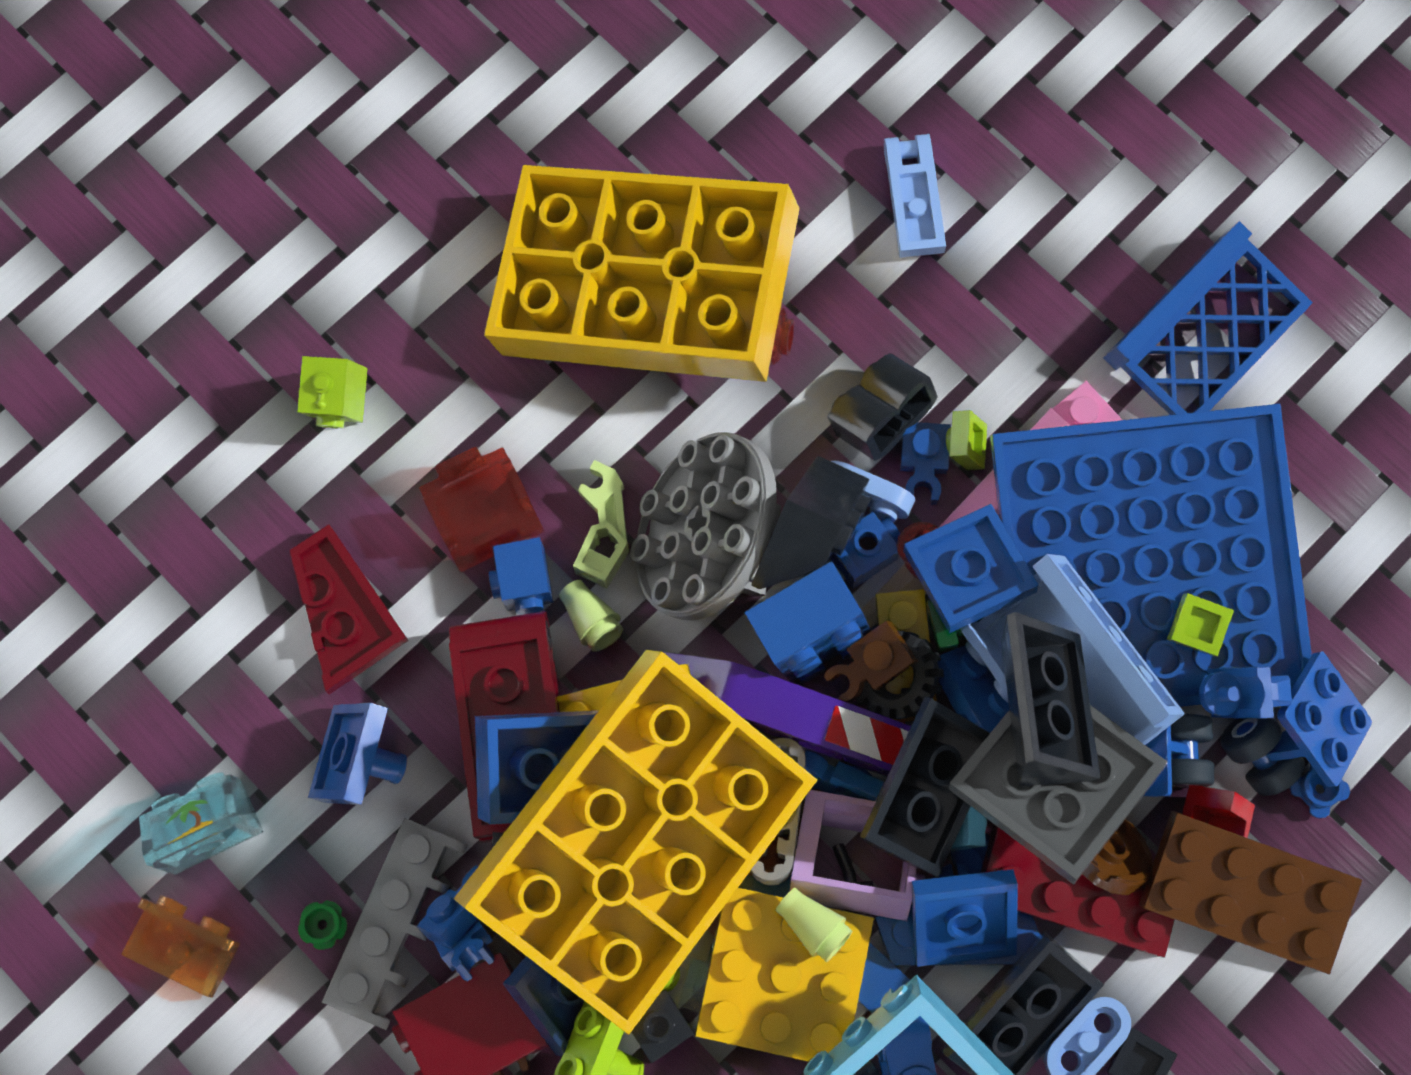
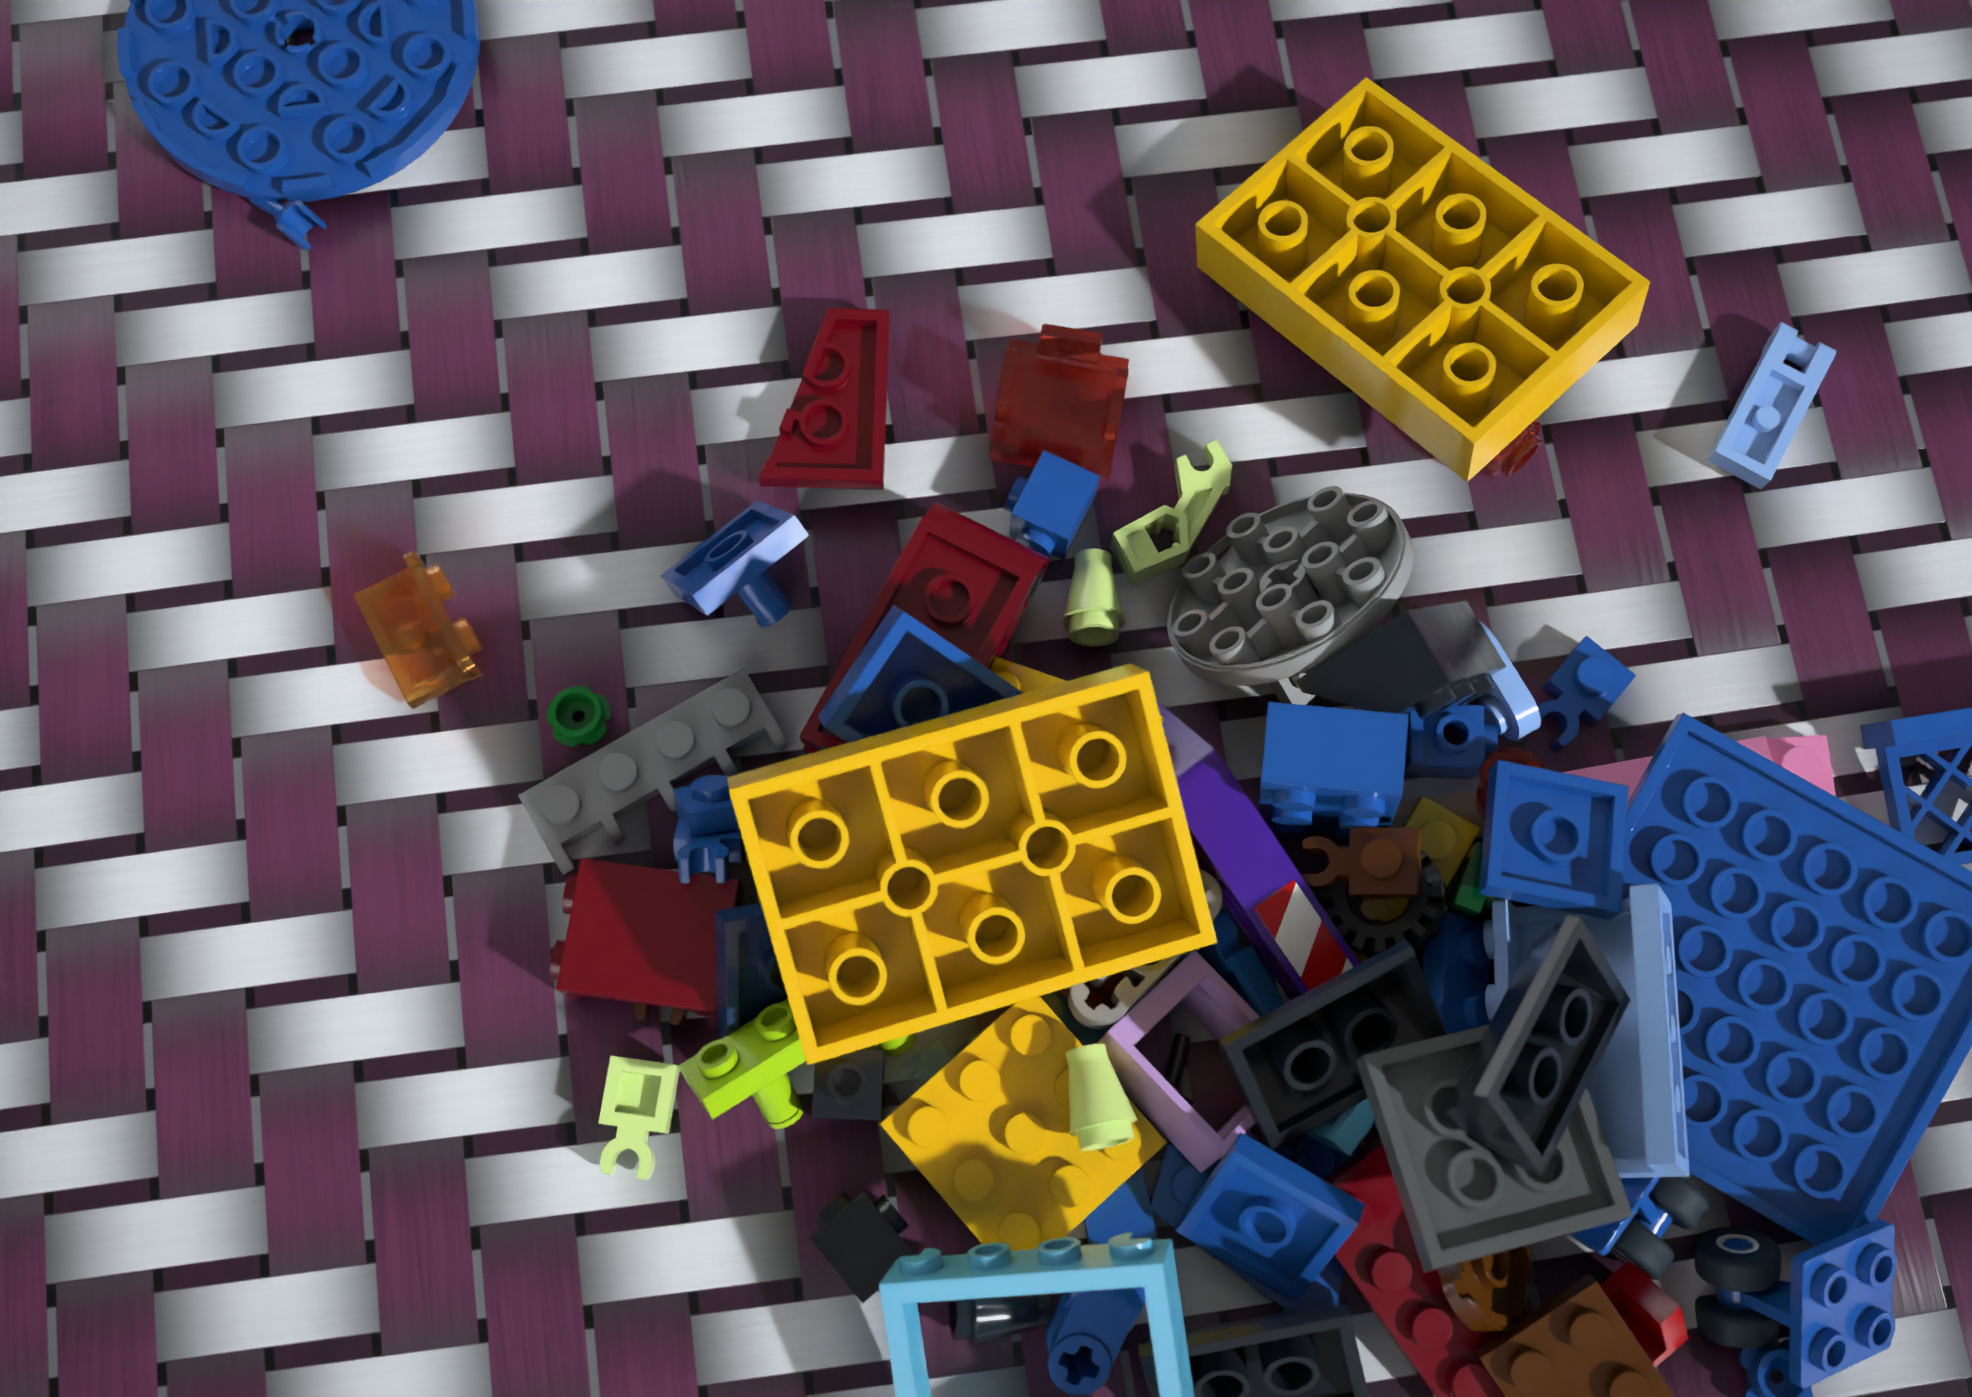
camera: 25 degrees right, 0 degrees up
clear light blue slope [139,772,264,875] -> none
lime head [297,356,368,429] -> none
black brick [827,353,938,461] -> none
lime plate [946,410,987,470] -> none
lime plate [1167,593,1234,657] -> none
blue hips [1199,667,1292,718] -> none

